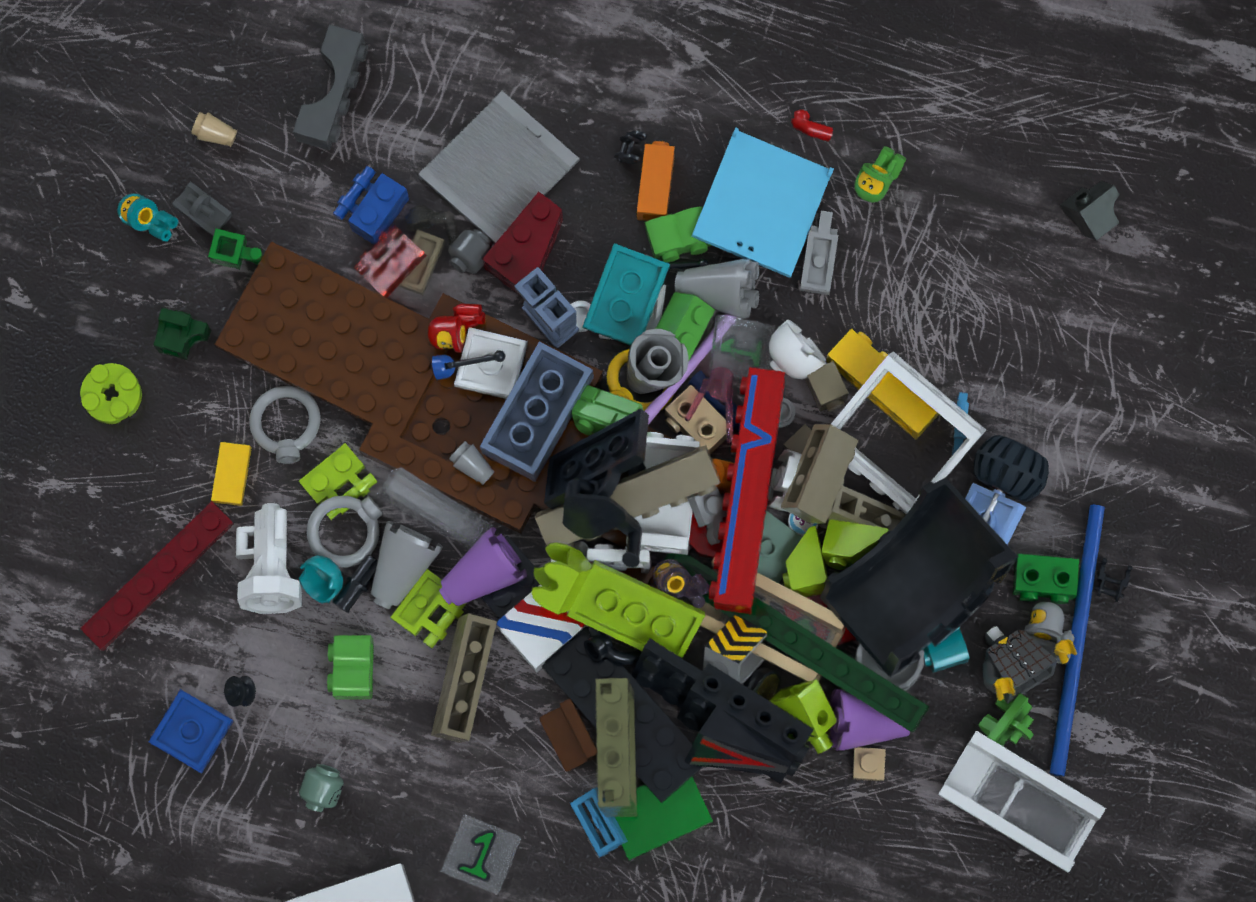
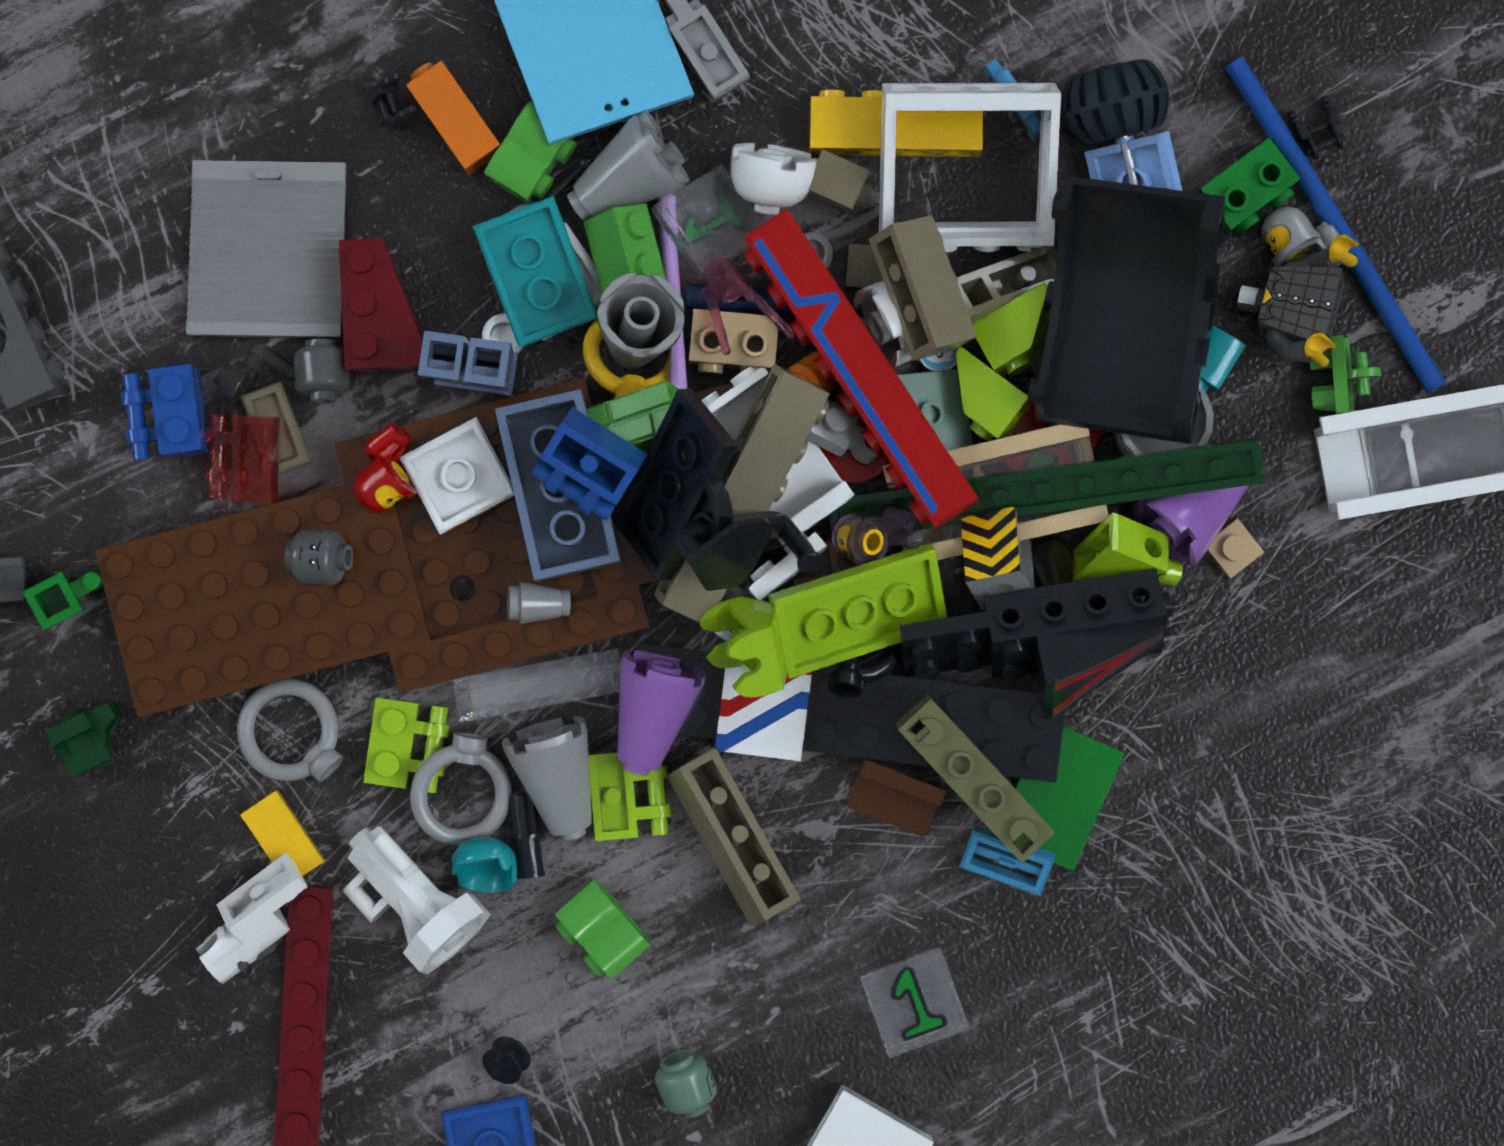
camera: 45 degrees left, 10 degrees up
lime plate [80,363,142,424] -> none
hinge [432,350,506,380] -> none
none -> white plate [196,853,308,984]
none -> dark grey head [284,529,353,586]
none -> blue brick [531,407,648,521]

